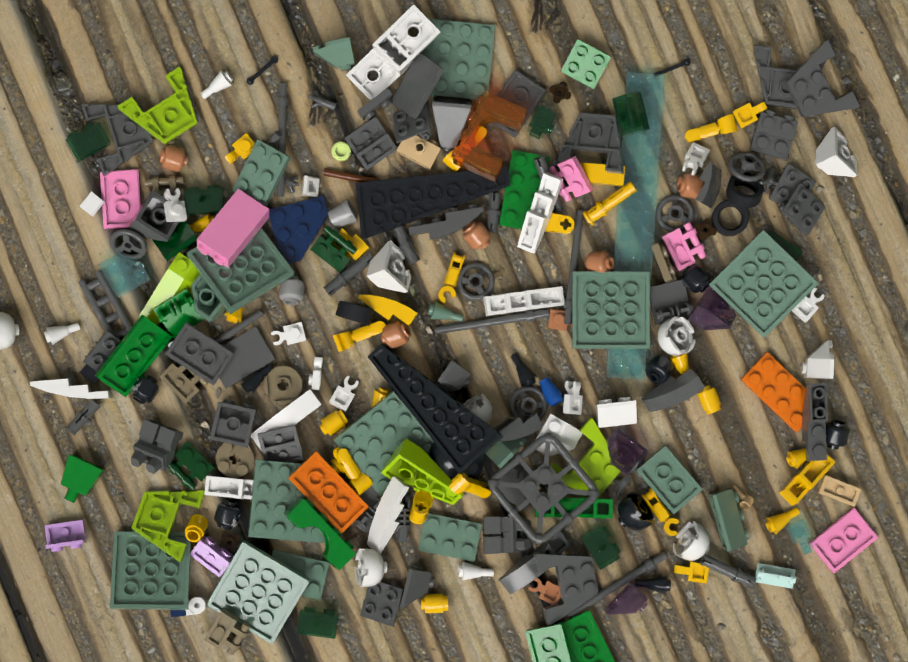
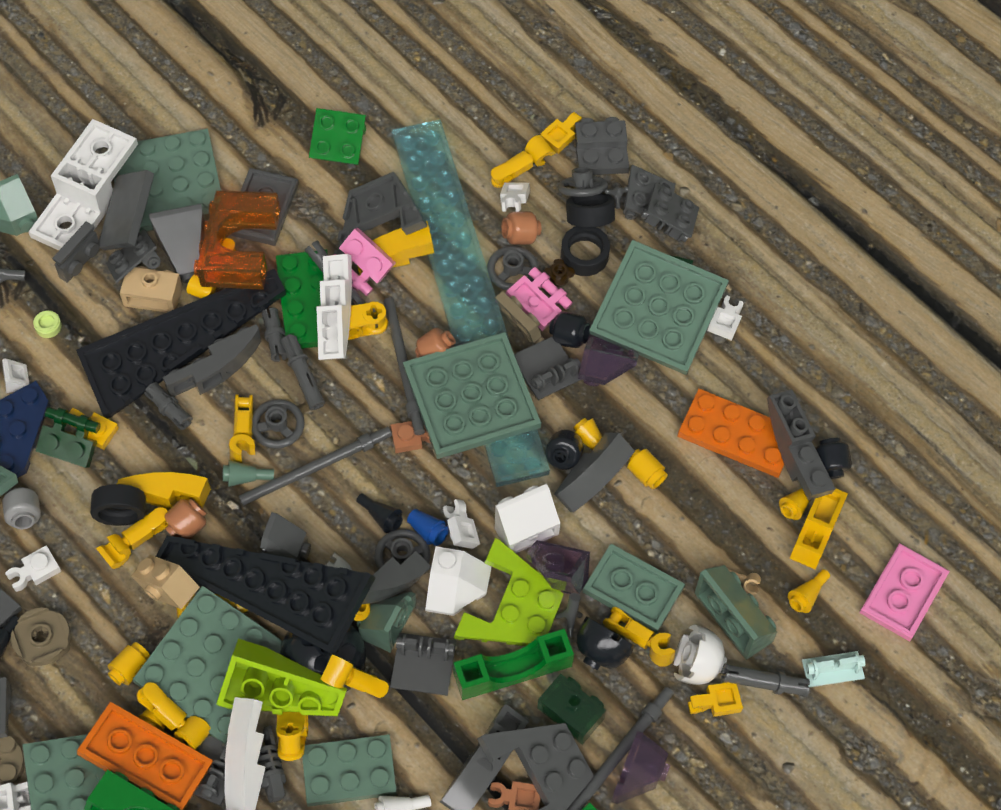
camera: 20 degrees left, 25 degrees down
white slope [251,389,322,450] -> none
dark grey slope [257,425,304,463] -> none
white plate [308,357,323,390] -> none
reddish brown bar [323,168,381,182] -> none
dark grey pin [323,251,373,297] -> none
light grey piece [328,199,358,229] -> none
white plate [329,376,359,412] -> none
dark grey slope [344,116,397,170] -> none
white slope [367,240,411,293] -> none
nougat head [463,221,491,250] -> none
dark grey hips [482,516,532,554] -> none
white slope [483,286,564,316] -> none
dark grey plate [487,432,600,545] -> none
clear green brick [527,105,556,140] -> none
dark brown plate [549,82,571,103] -> none
yellow pin [582,181,638,226] -> none
clear green brick [612,92,650,136] -> none
black cone [635,576,671,595] -> none
black hinge [653,59,691,78] -> none
white cylinder [657,316,695,356] -> none
dark grey slope [696,162,722,209] -> none
dark grey wing [753,45,826,109] -> none
dark grey wing [785,40,860,117] -> none
clear light blue plate [786,519,812,555] -> none
white slope [801,340,834,379] -> none
white slope [815,127,857,177] -> none
tan plate [818,475,861,507] -> none
none -> tan brick [131,555,200,609]
none -> dark grey axle [281,334,325,411]

